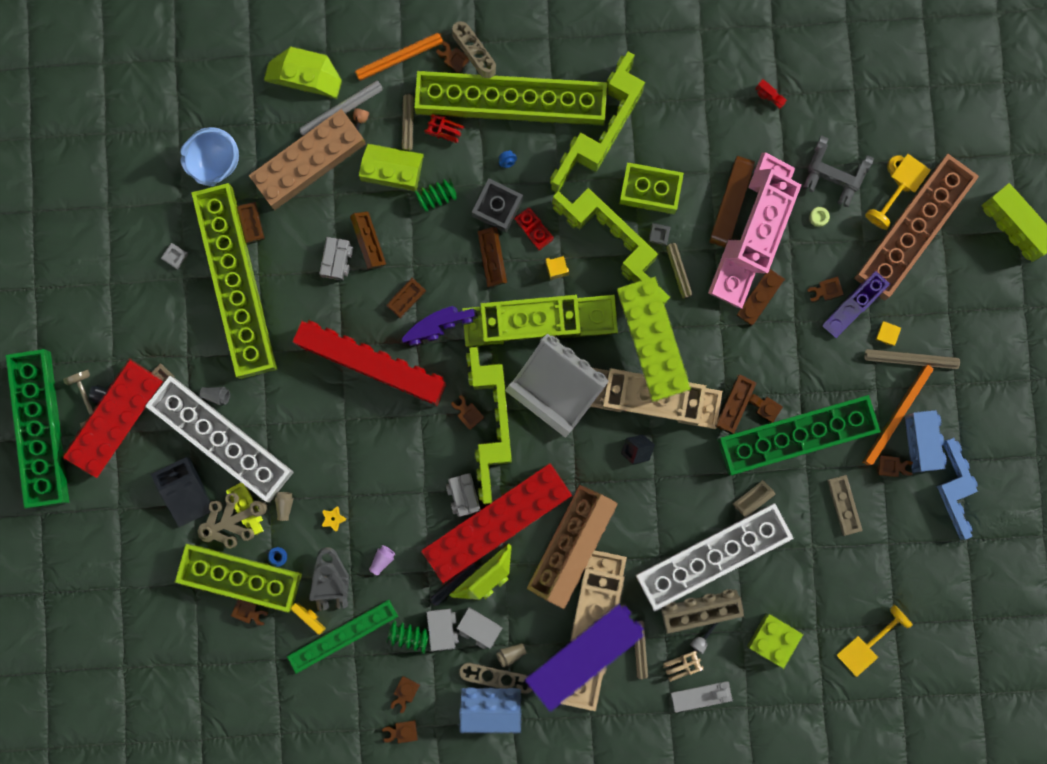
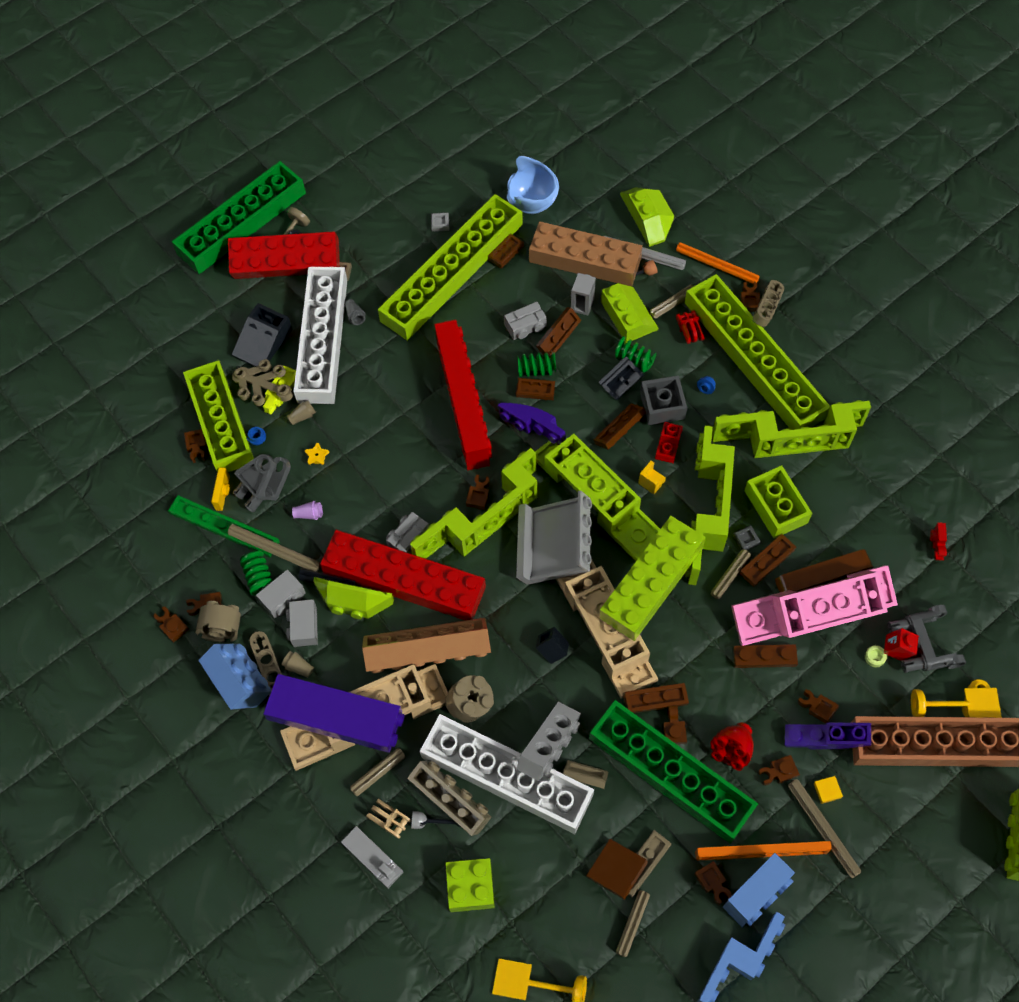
camera: 55 degrees right, 20 degrees down
none -> dark tan brick [196,601,241,642]
none -> dark tan axle [228,524,320,571]
none -> dark tan brick [446,675,494,722]
none -> light grey brick [516,702,581,781]
none -> green piece [518,352,556,377]
none -> light grey piece [571,273,596,316]
none -> reddish brown tile [586,839,648,900]
none -> black hinge [599,356,644,400]
none -> dark tan axle [616,890,650,957]
none -> red piece [711,722,754,771]
none -> reddish brown plate [739,534,796,587]
none -> reddish brown plate [758,755,800,786]
none -> red brick [884,628,919,661]

